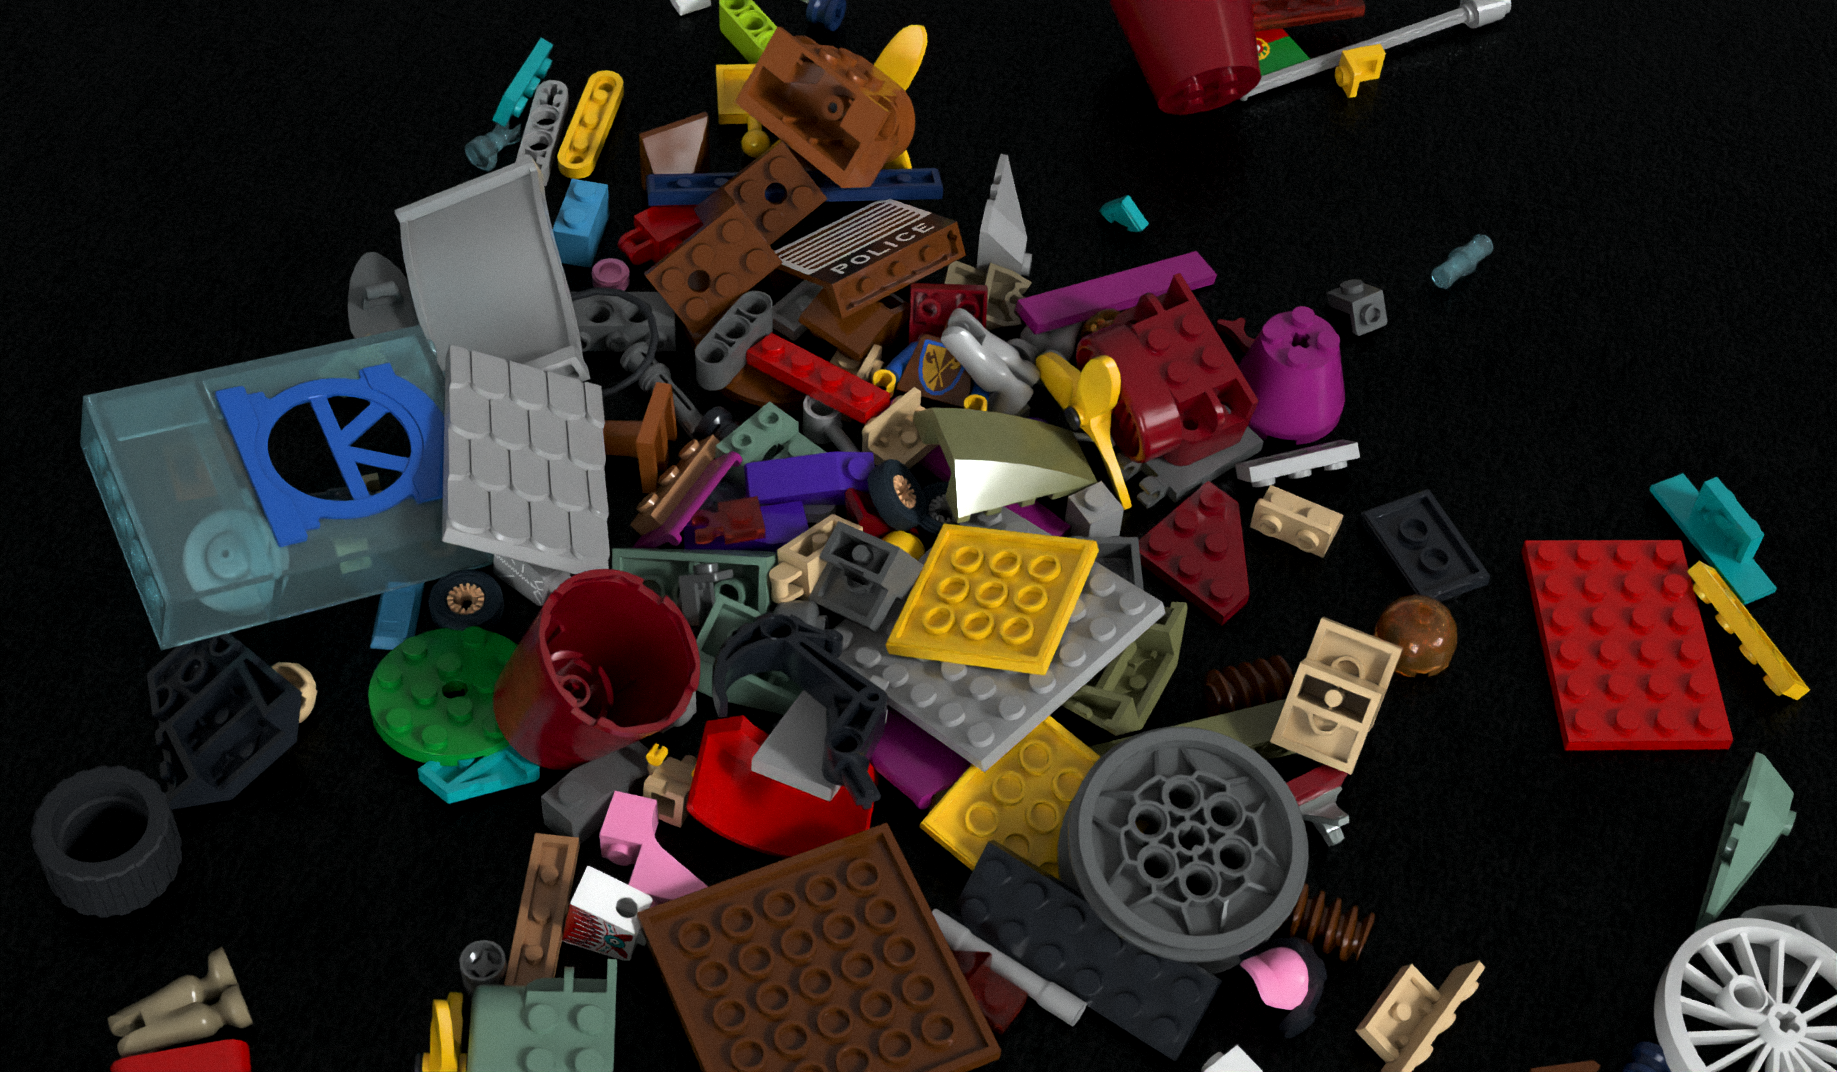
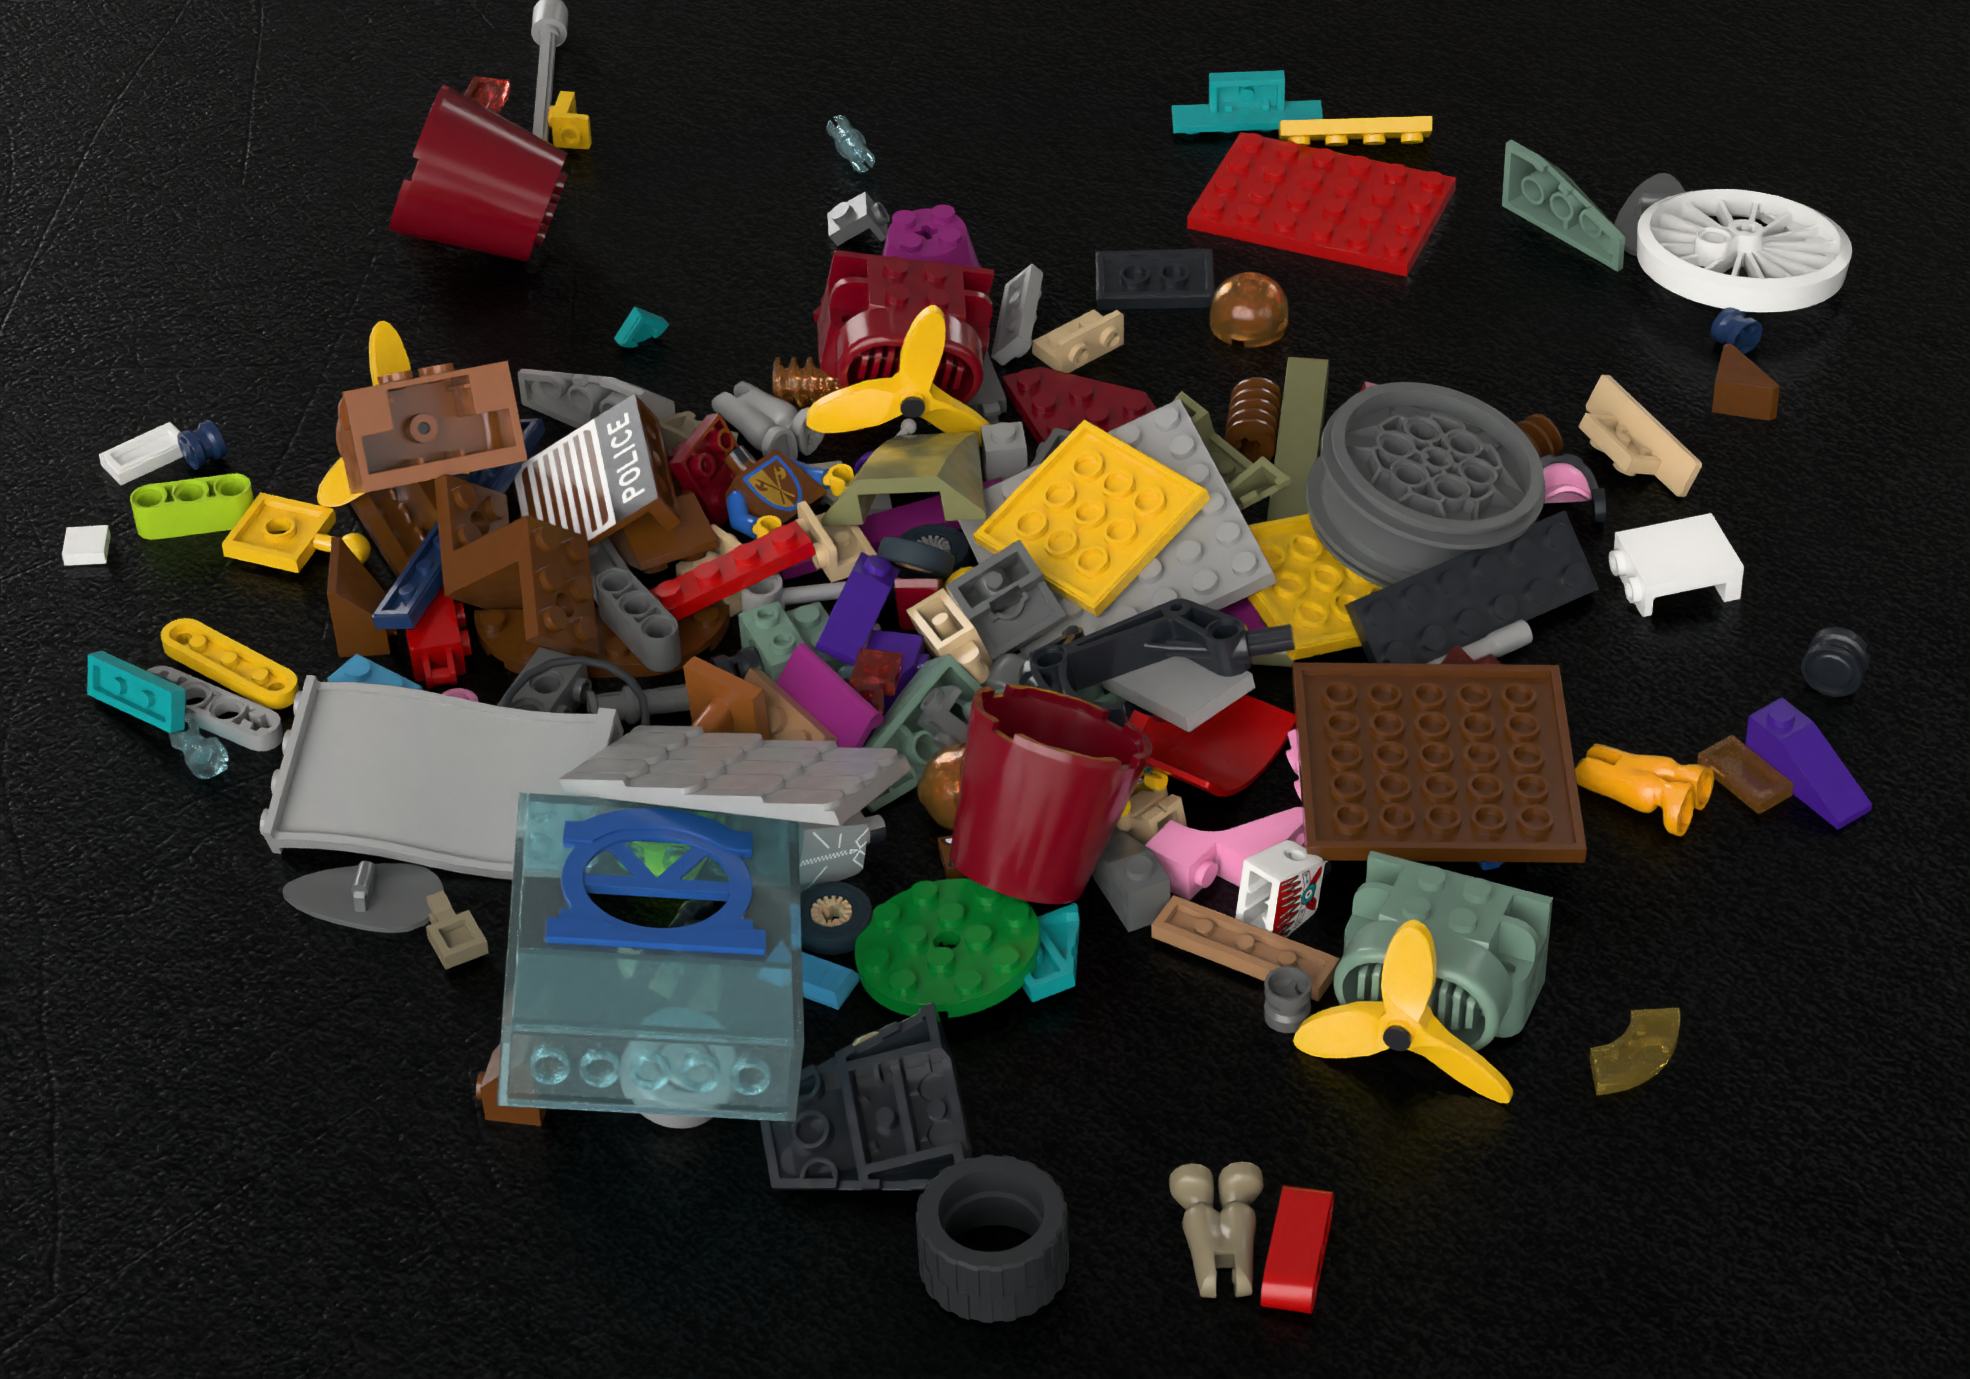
camera: 60 degrees left, 10 degrees down
light grey piece [940,308,1040,415] -> none
magenta tile [1015,251,1217,335] -> none
tan bracket [1270,617,1403,774] -> none

